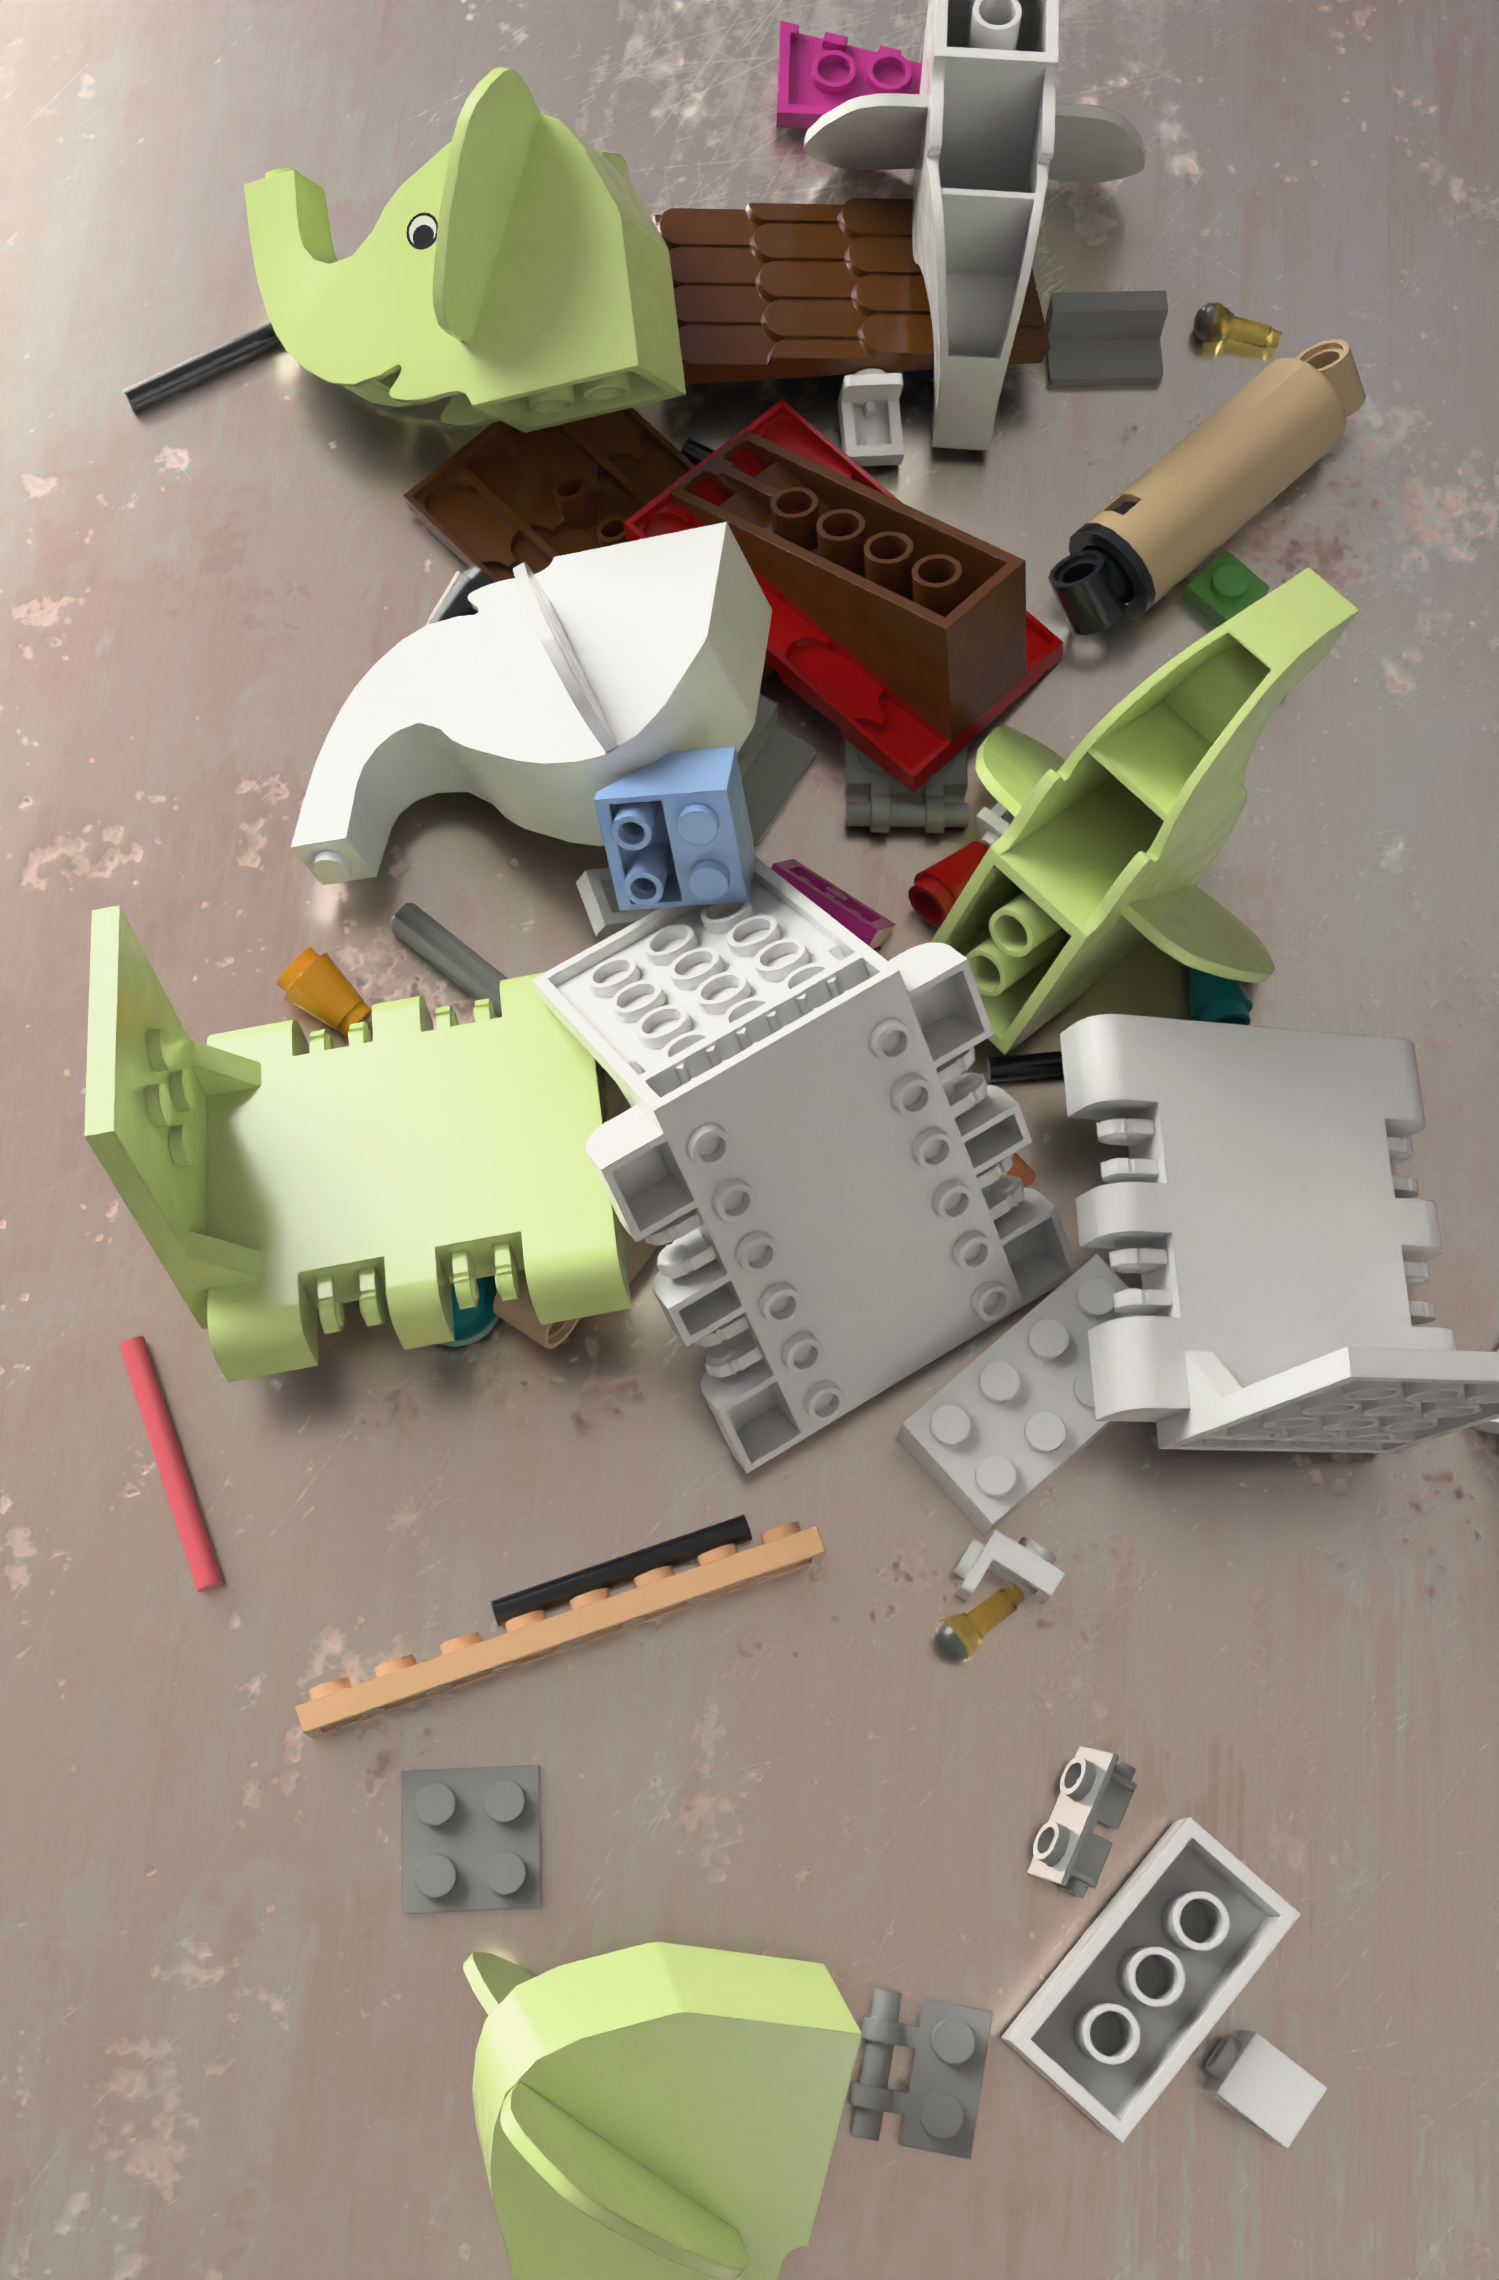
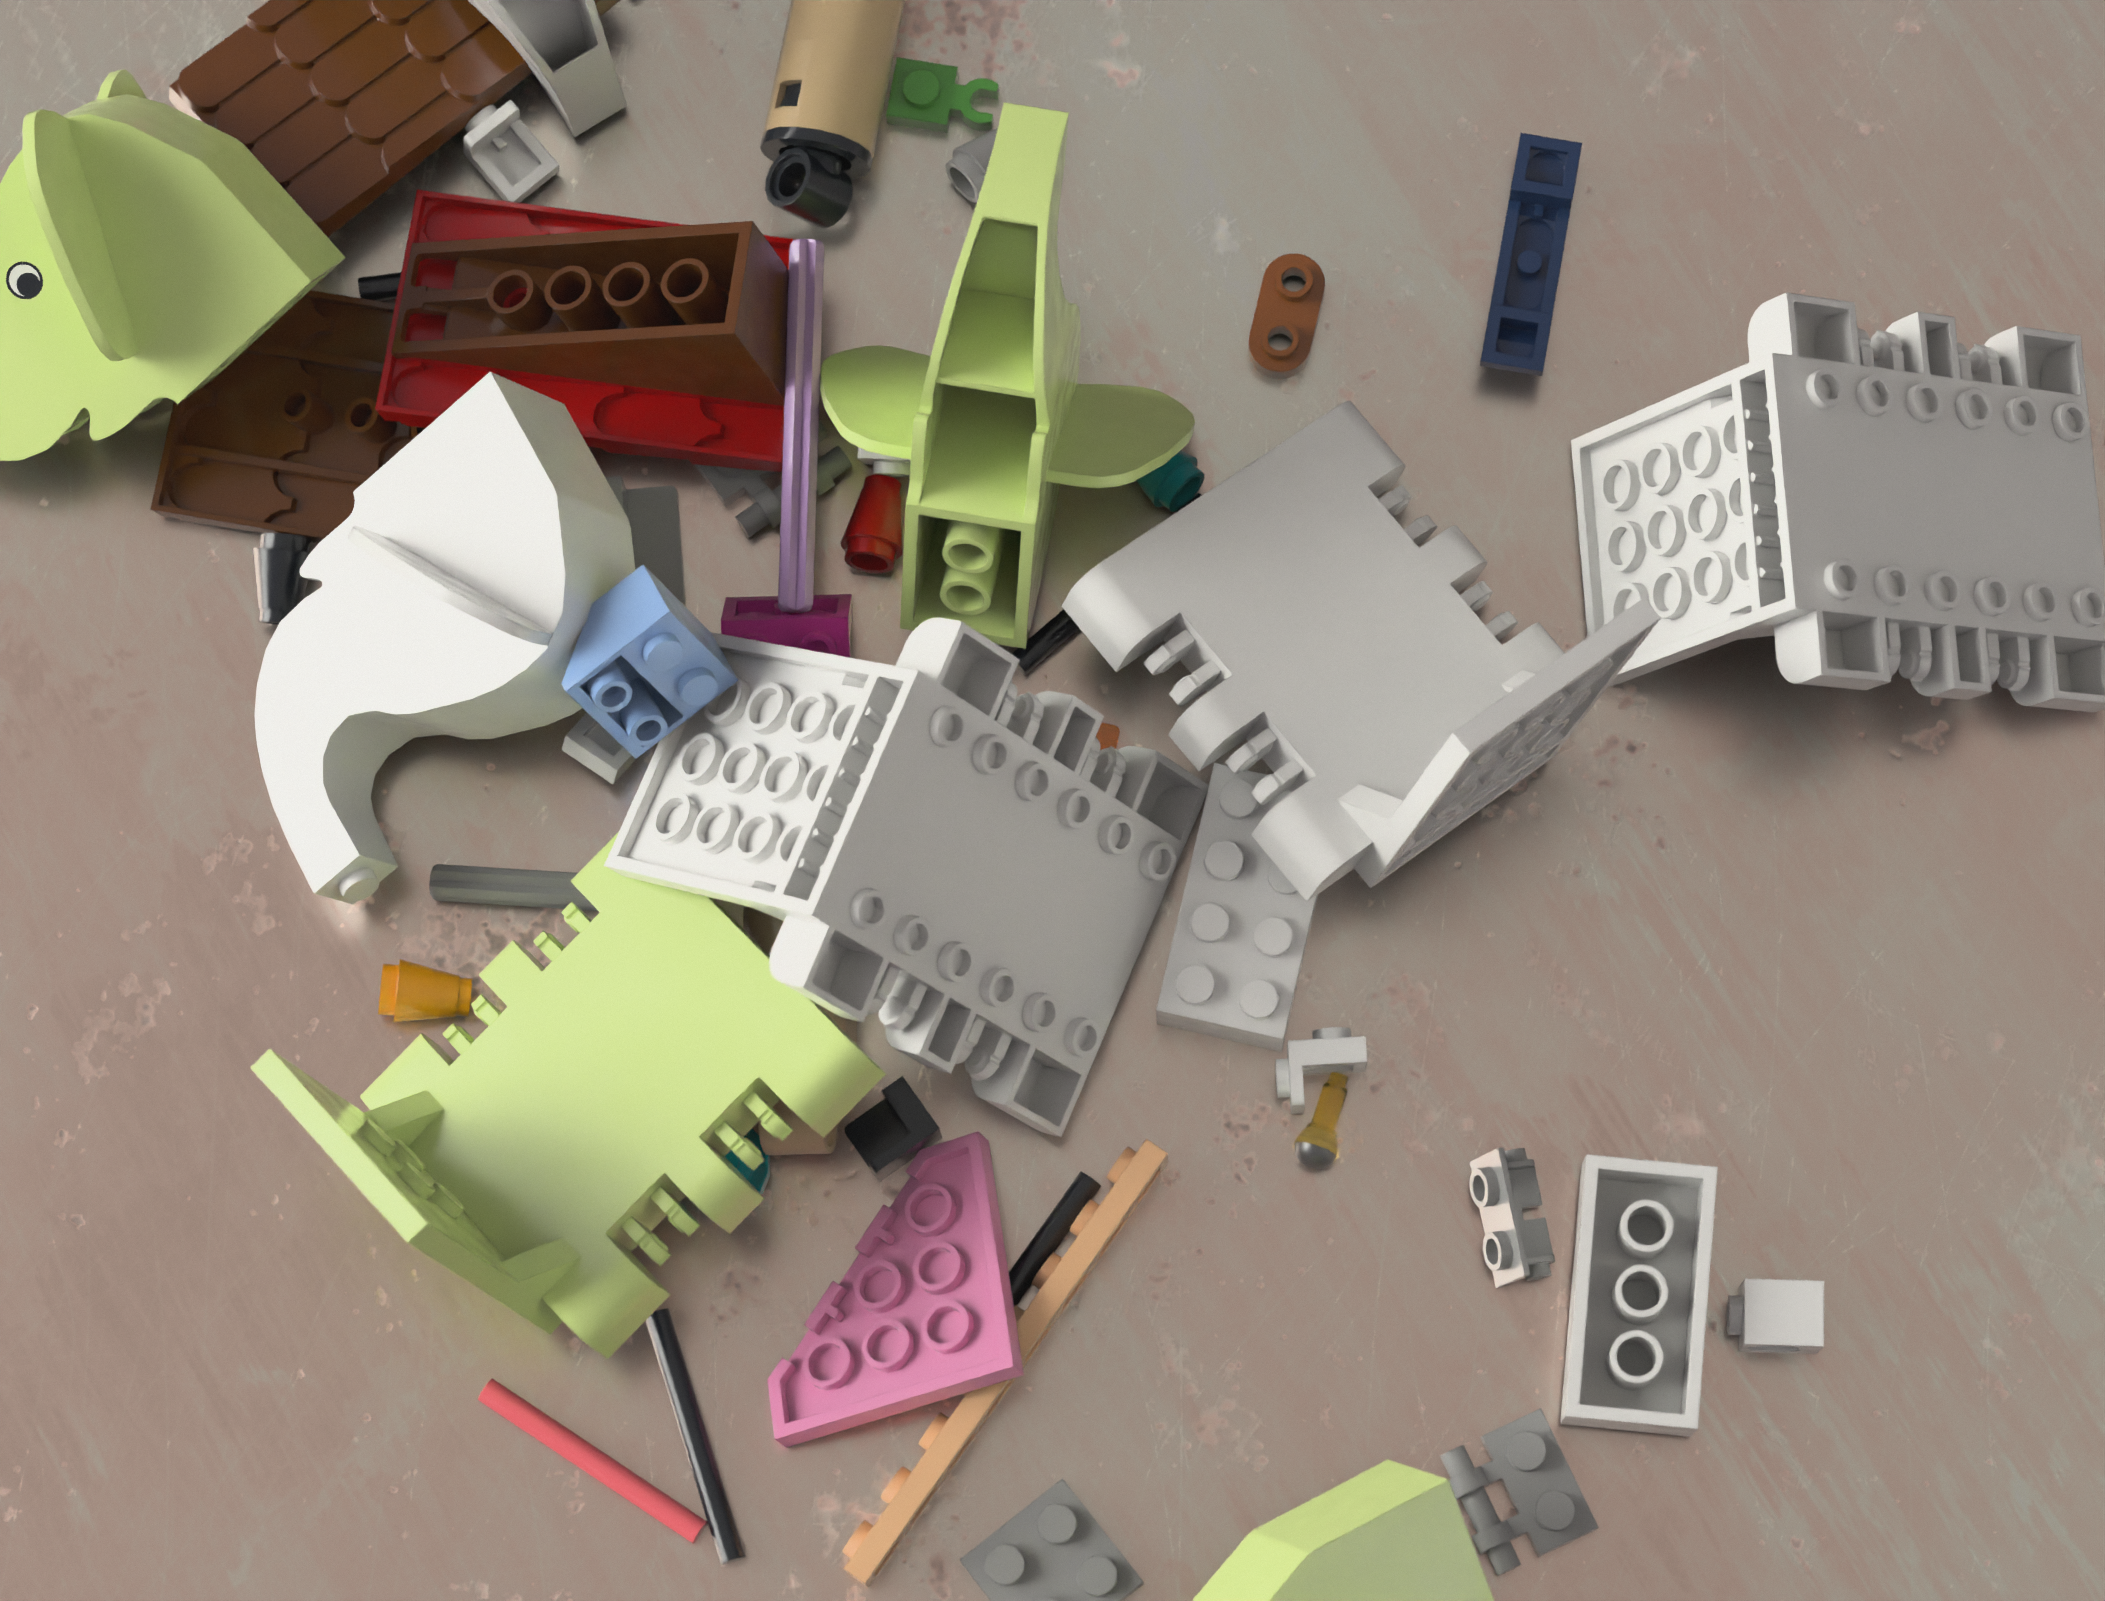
camera: 25 degrees left, 5 degrees up
none -> black bar [645,1308,746,1565]
none -> bright pink plate [767,1131,1024,1448]
none -> lavender axle [778,239,824,613]
none -> black panel [844,1076,942,1182]
none -> dark orange plate [1248,253,1325,379]

